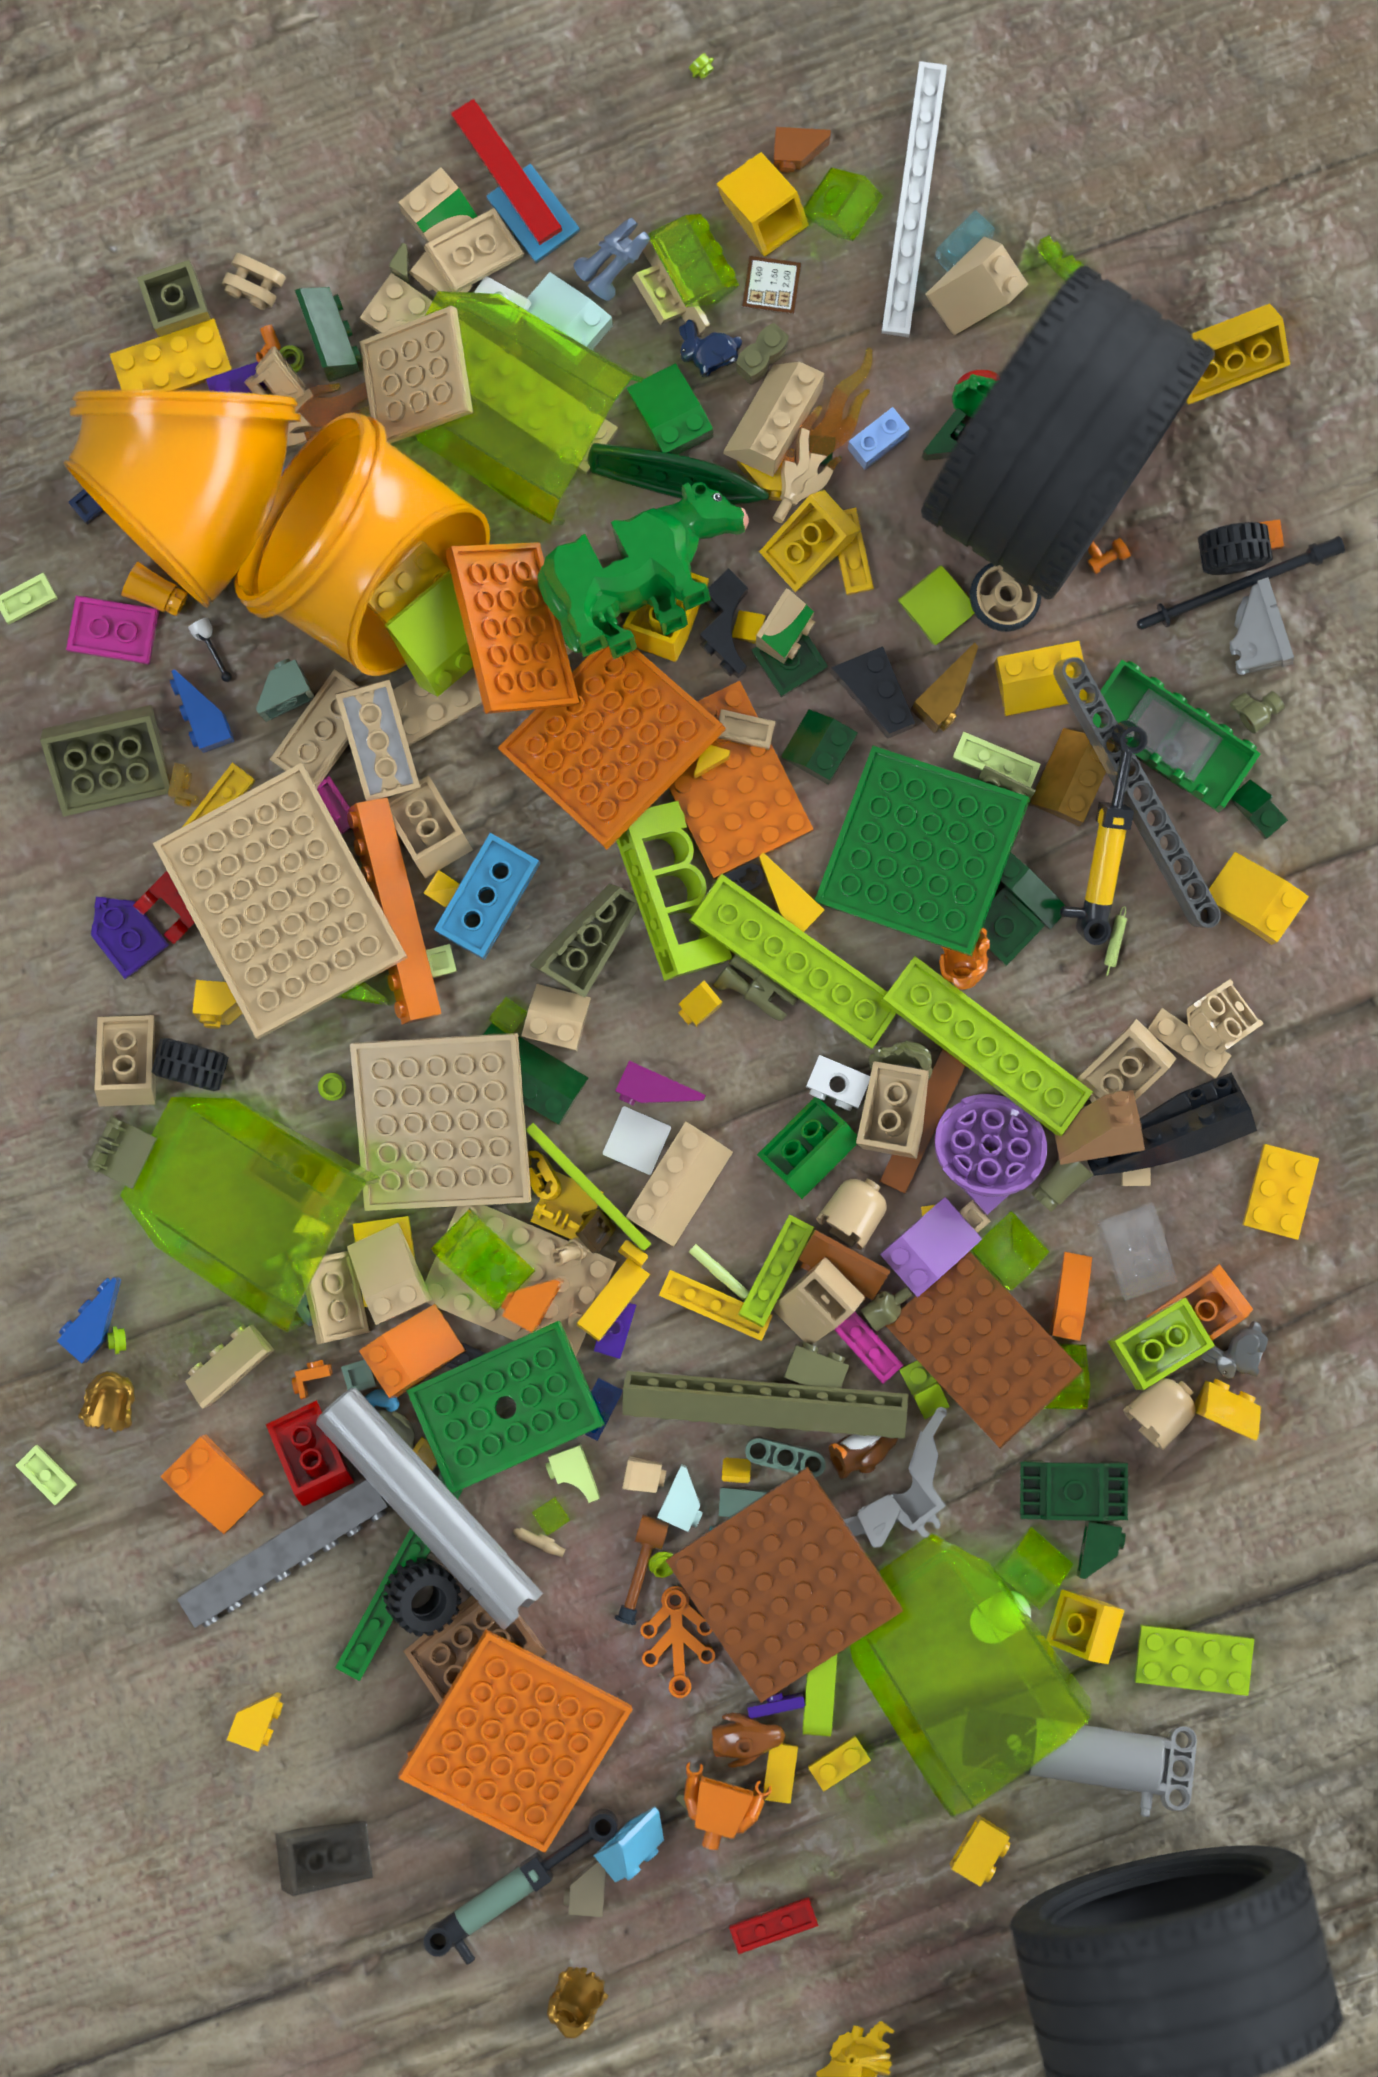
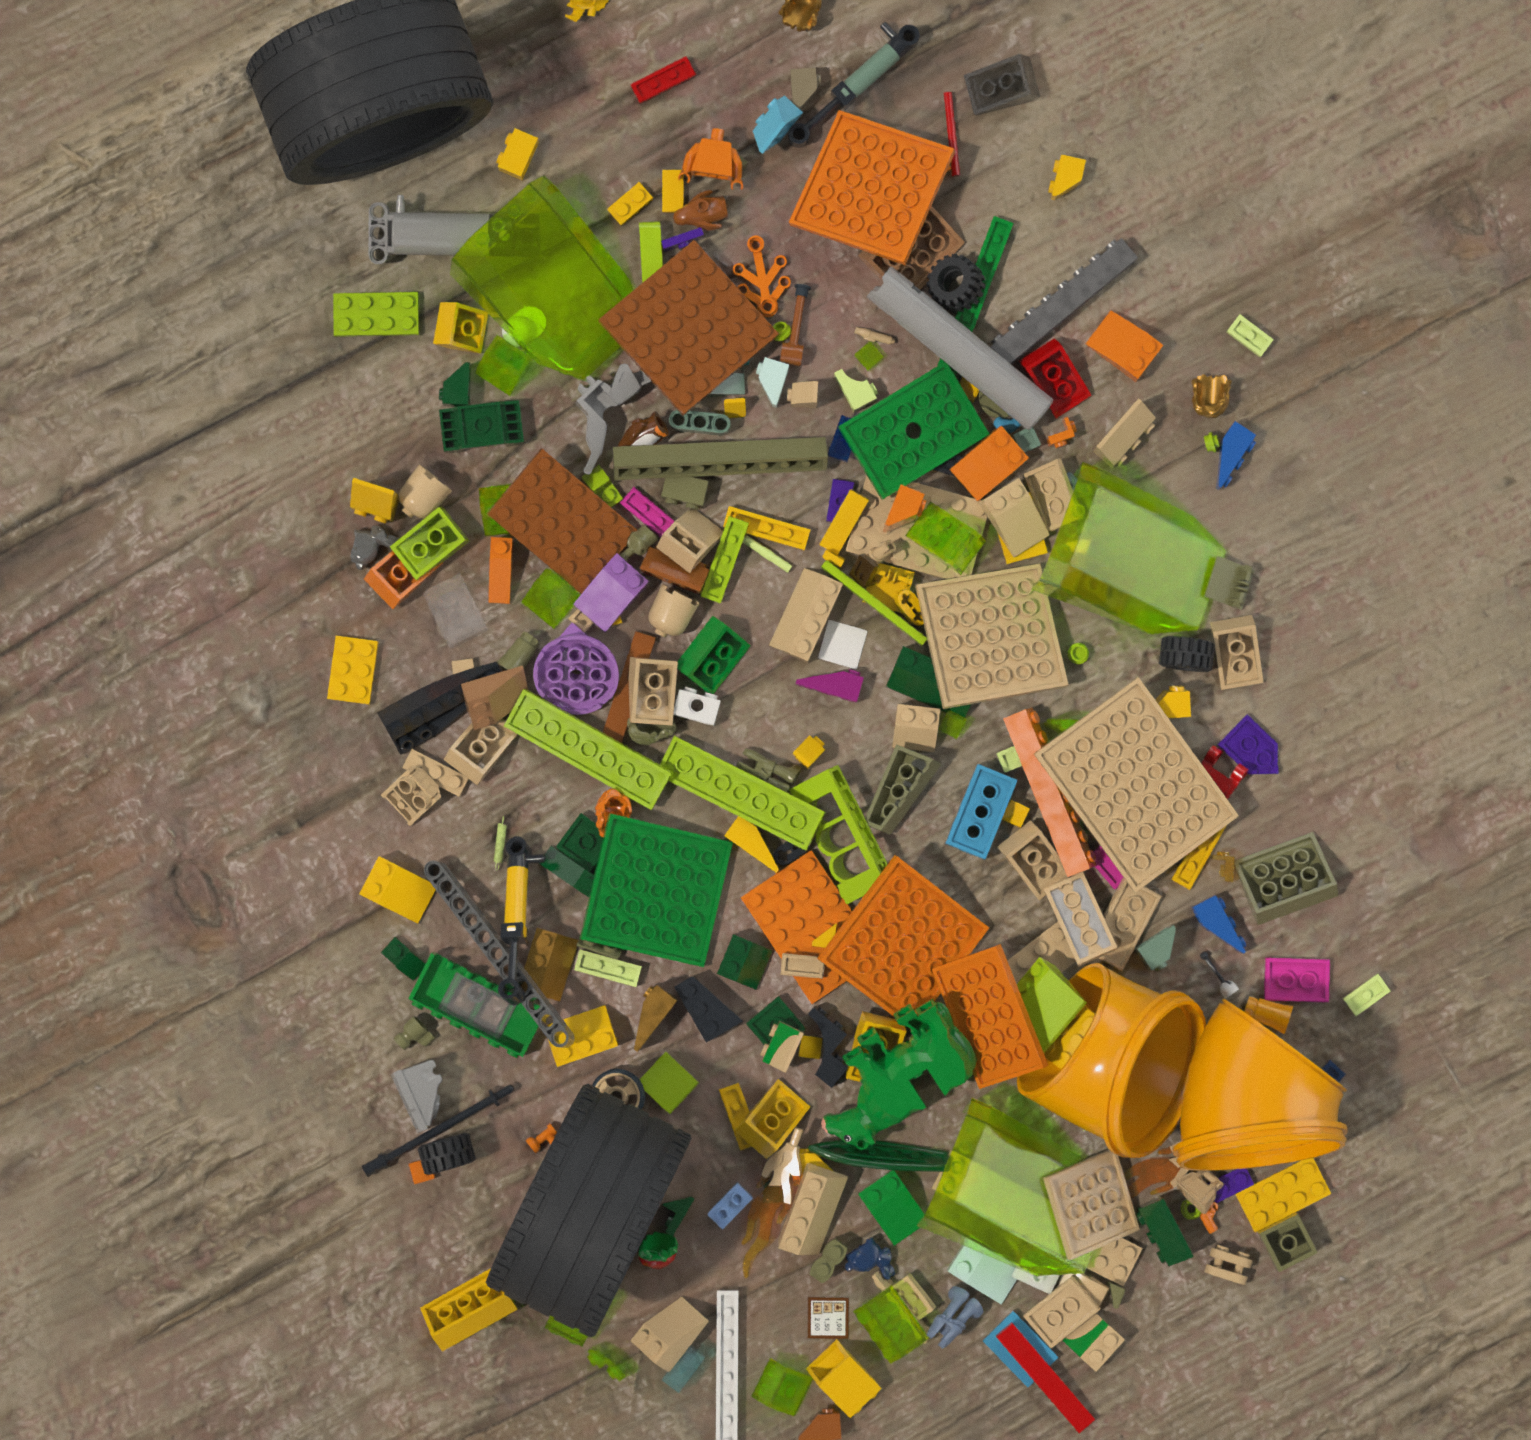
camera: 170 degrees right, 0 degrees up
none -> red bar [943,92,960,177]

